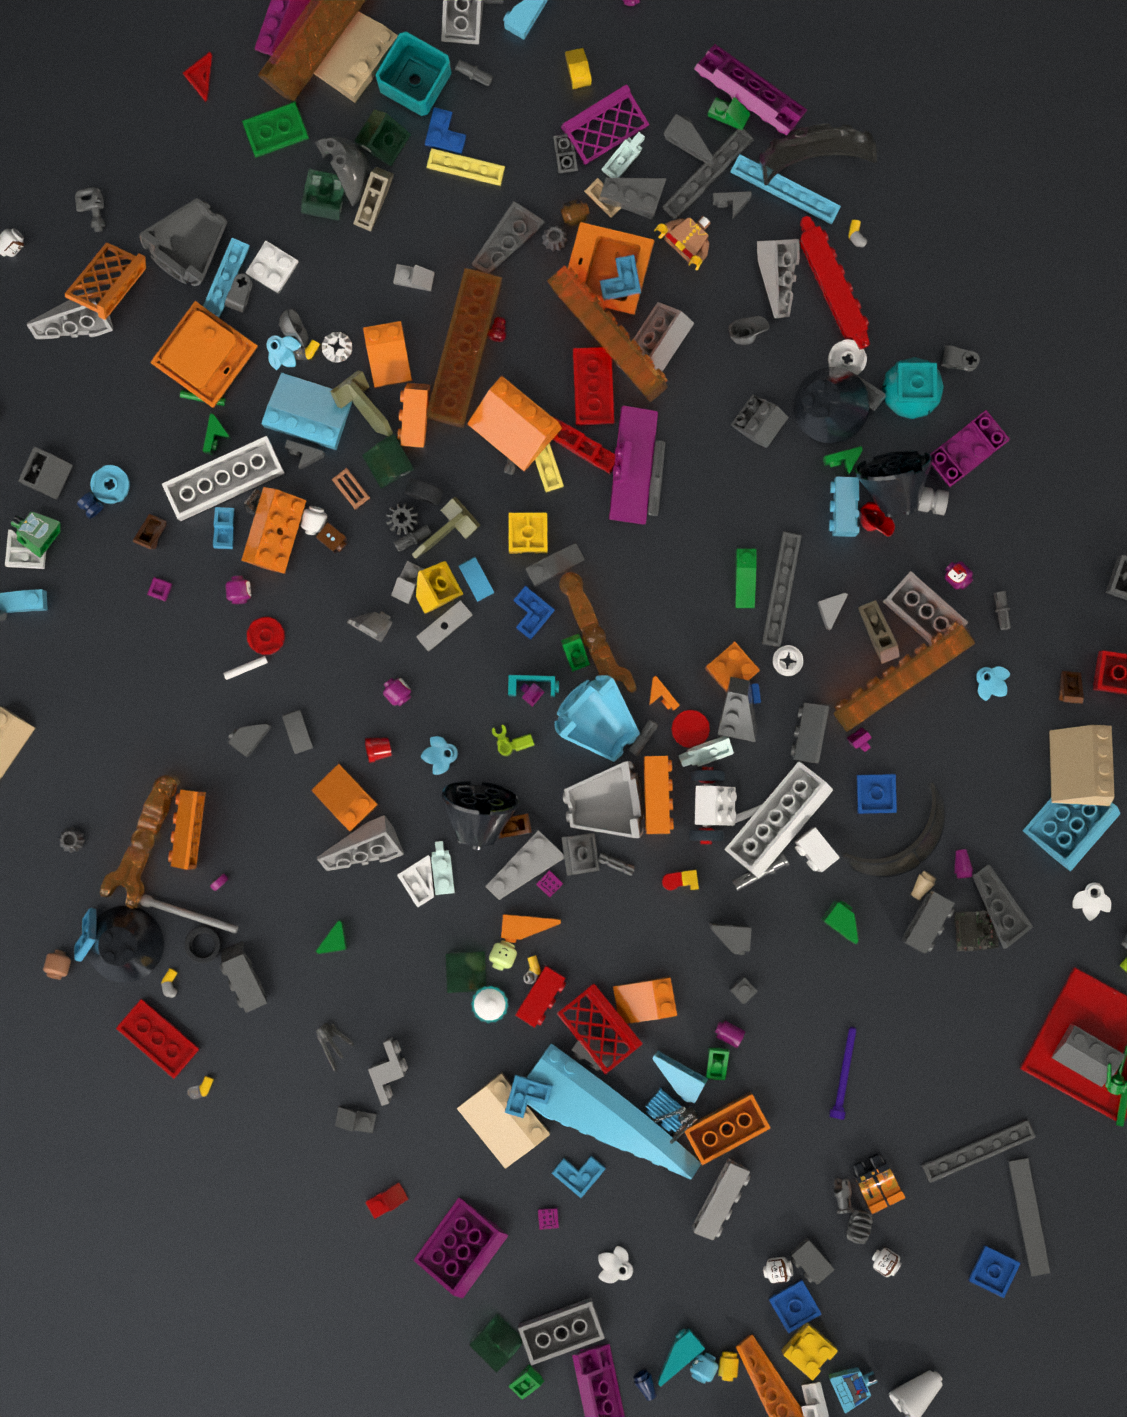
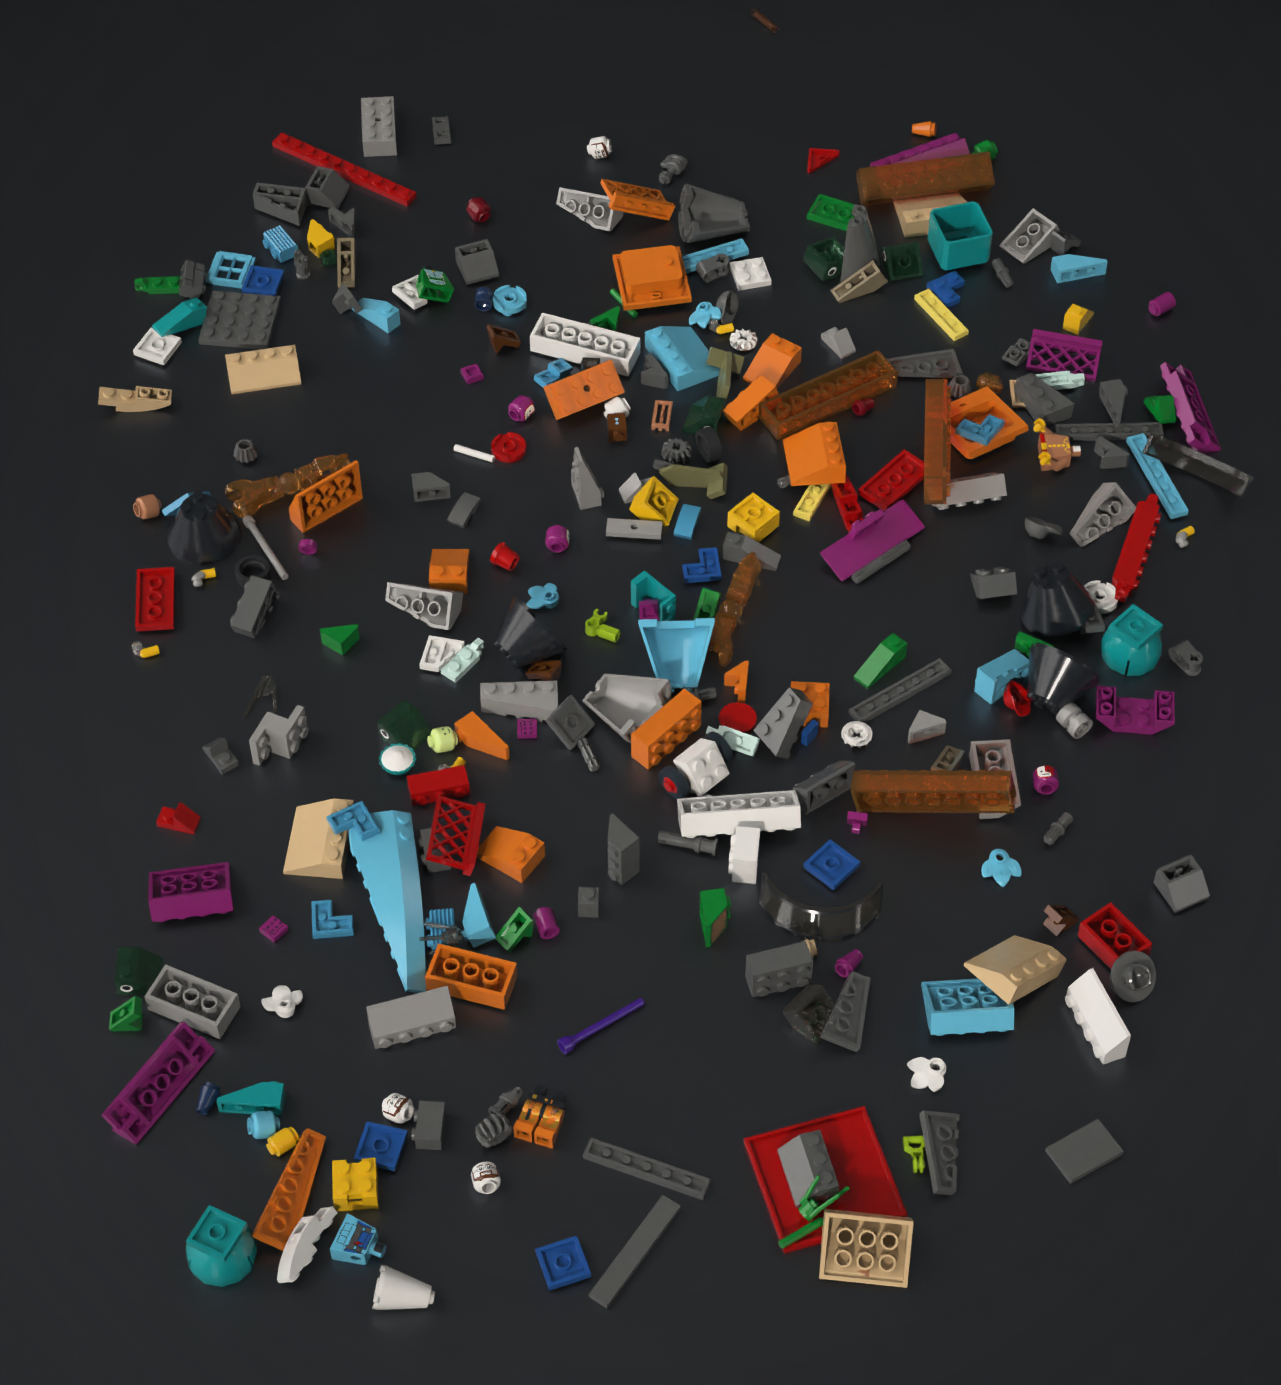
camera: 45 degrees right, 35 degrees down
leg [662,870,699,890] -> none

